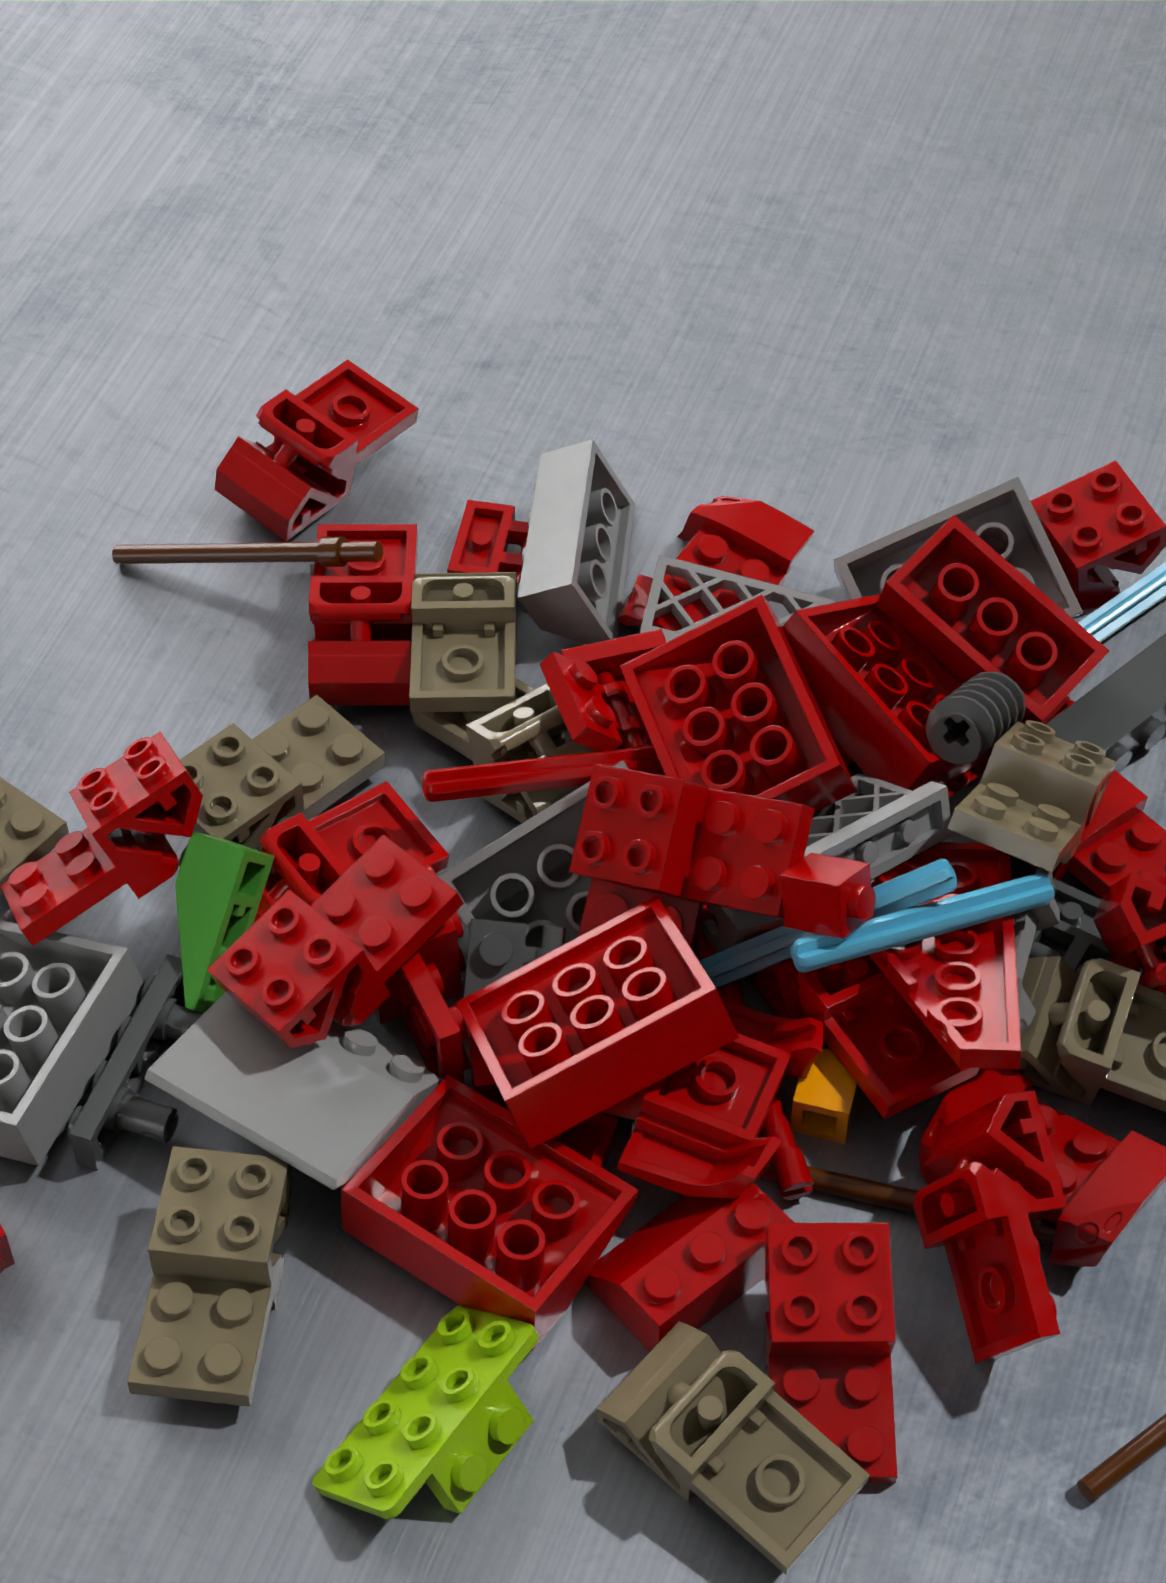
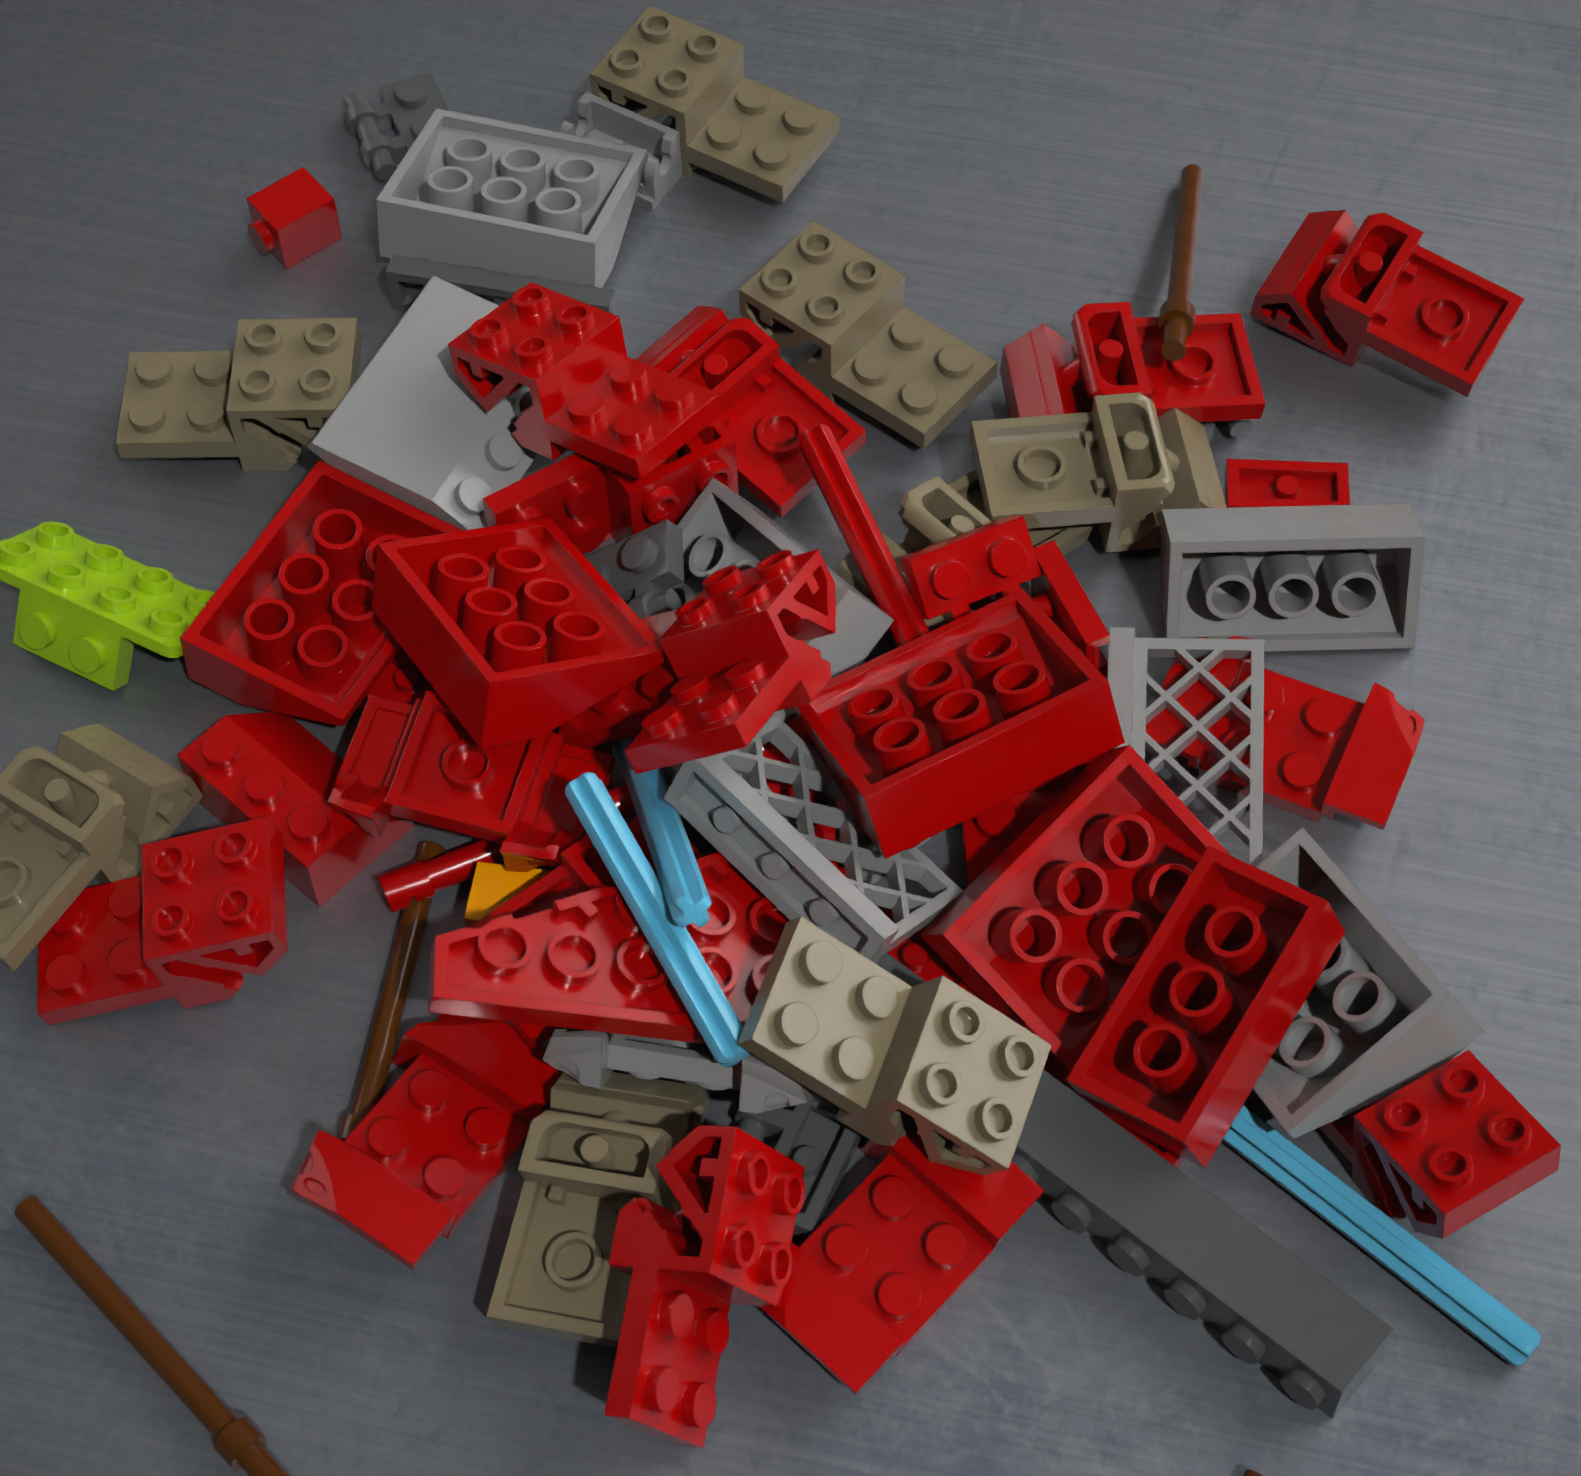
camera: 85 degrees right, 5 degrees up
red piece [1,731,203,946] -> none
bright green slope [175,831,275,1012] -> none
red brick [780,853,876,939] -> none
red piece [913,1090,1067,1363] -> none
dark grey piece [926,671,1026,764] -> none

